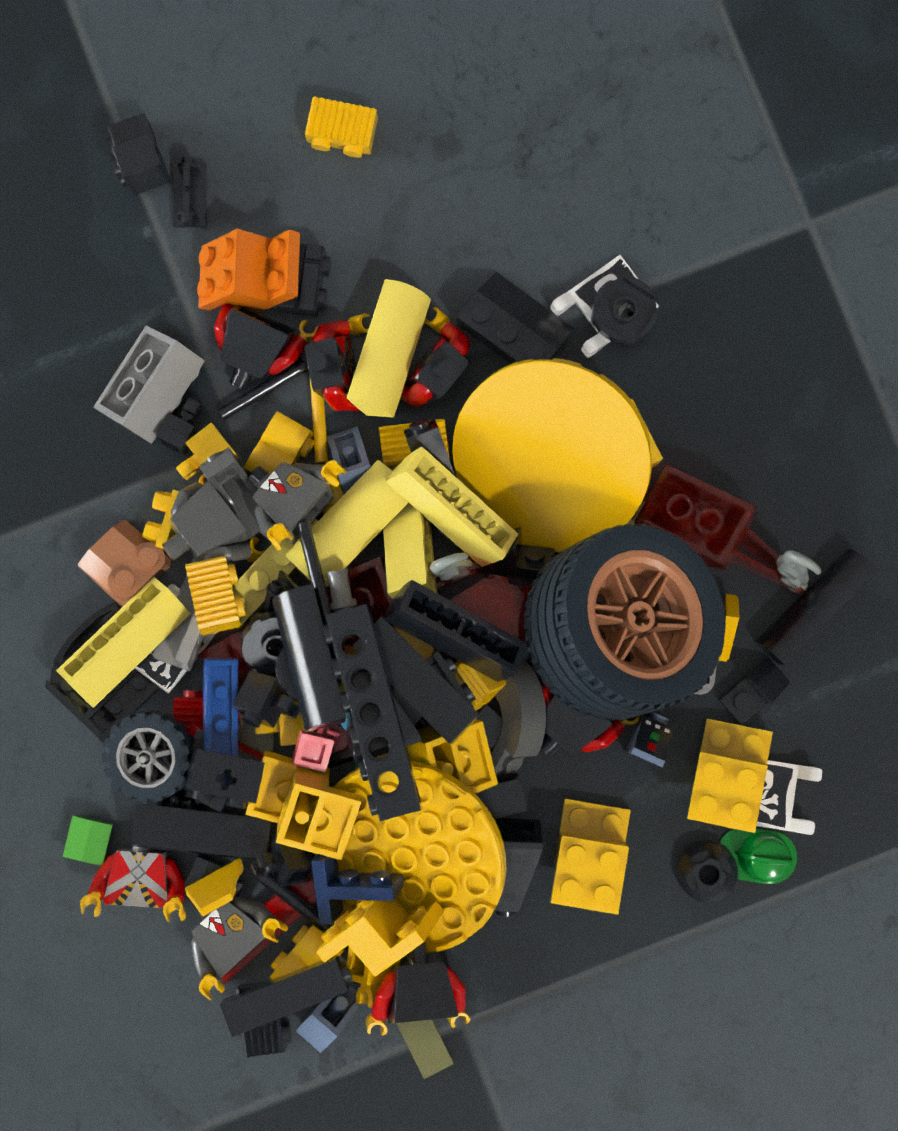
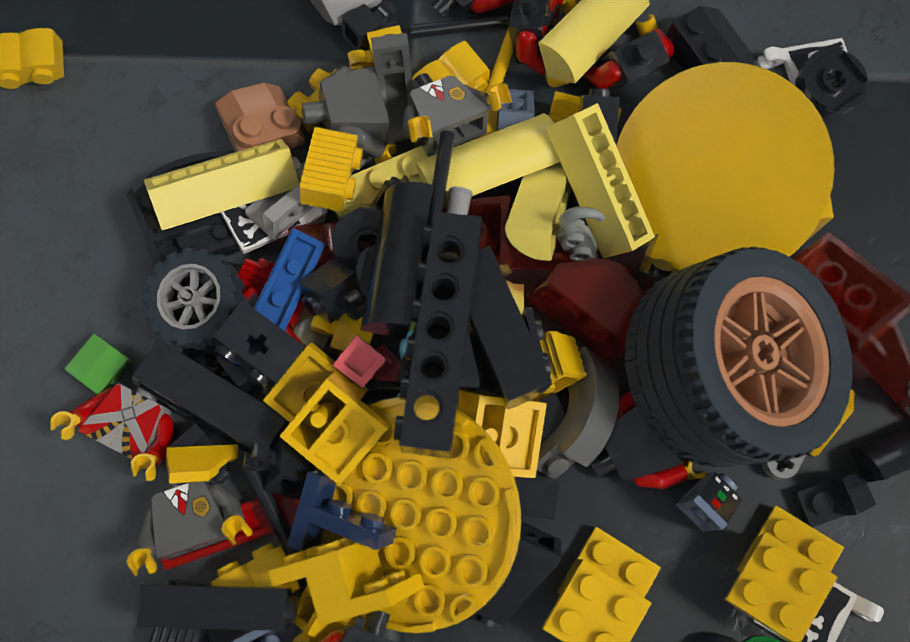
camera: 15 degrees right, 10 degrees down
black brick [383,580,528,682] -> none

